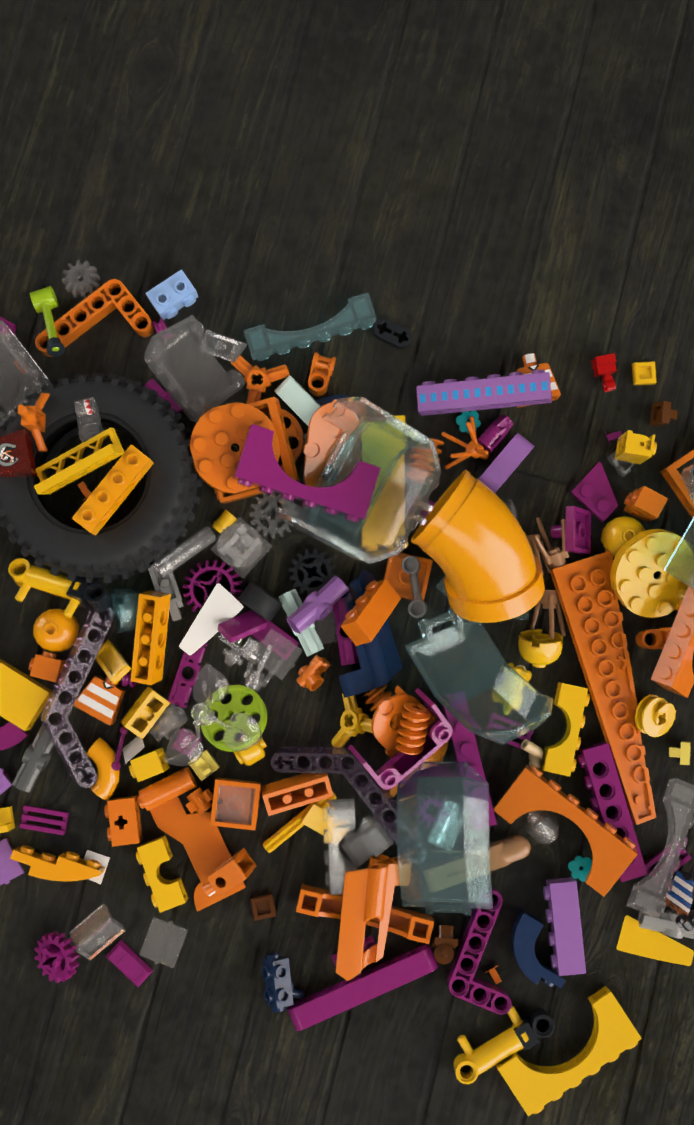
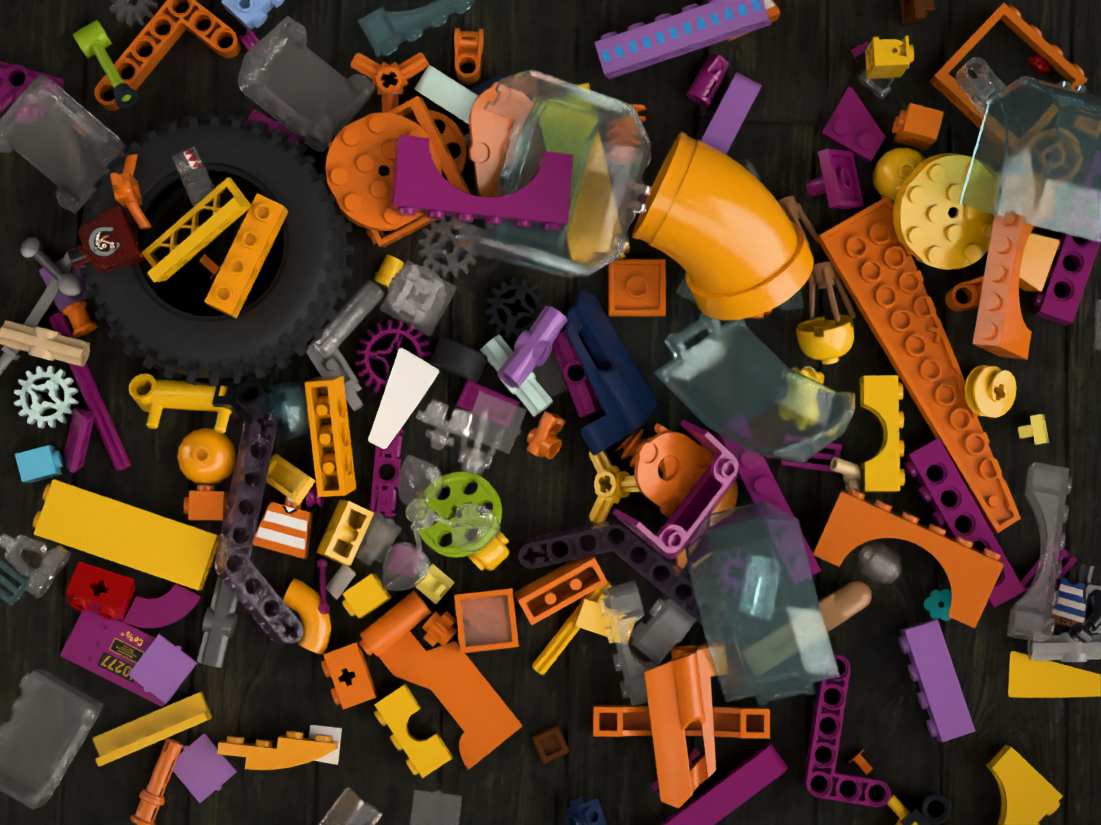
camera: 10 degrees left, 0 degrees up
magenta tile [19,805,69,835] -> none
clear slope [199,330,247,363] -> none
orange torso [202,848,257,896] -> none
magenta tile [217,610,267,643] -> none
orange brick [340,579,401,646] -> none
orange piece [395,702,431,755] -> none
flat silver bar [401,556,427,618] -> none
reddish brown hips [431,925,458,965] -> none
orange plant [441,416,489,469] -> none
teal plant [456,411,481,434] -> none
dark blue arch [511,909,566,988] -> none
medium nougat plant [533,517,569,568] -> none

